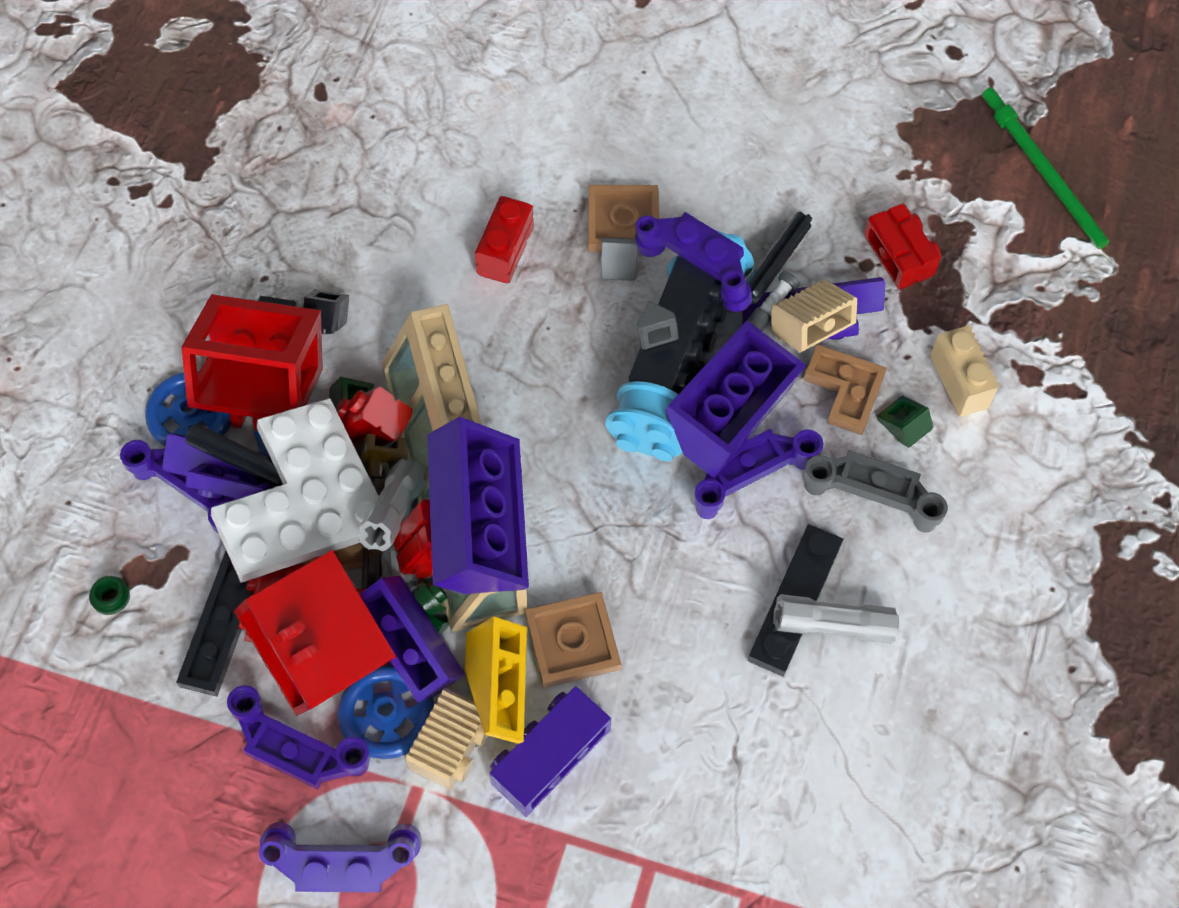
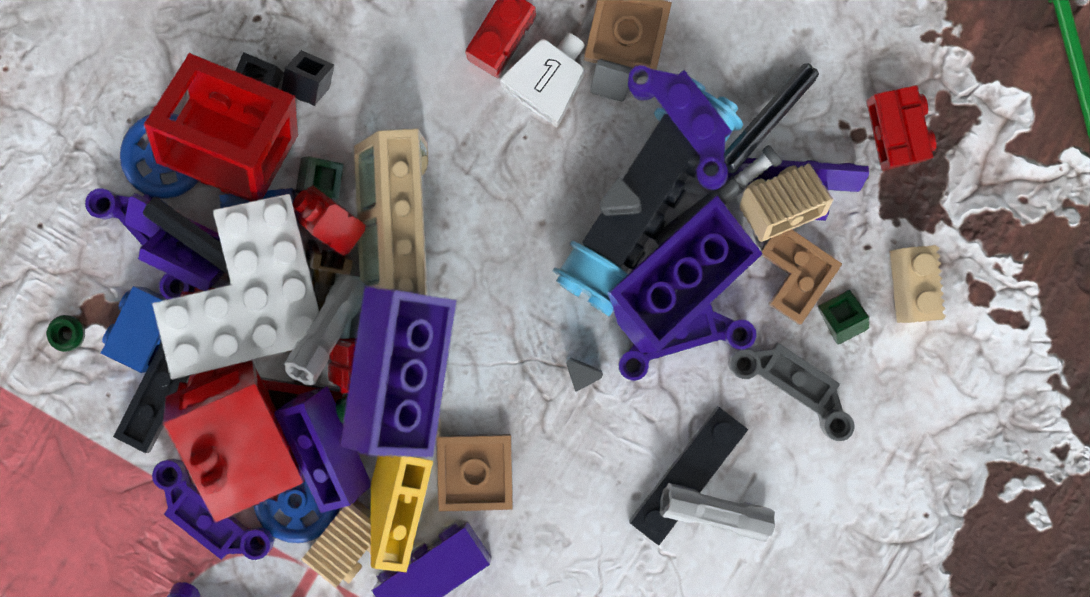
camera: 15 degrees right, 25 degrees up
none -> blue brick [100,286,168,373]
none -> white torso [500,33,585,128]
none -> dark grey slope [566,357,603,392]

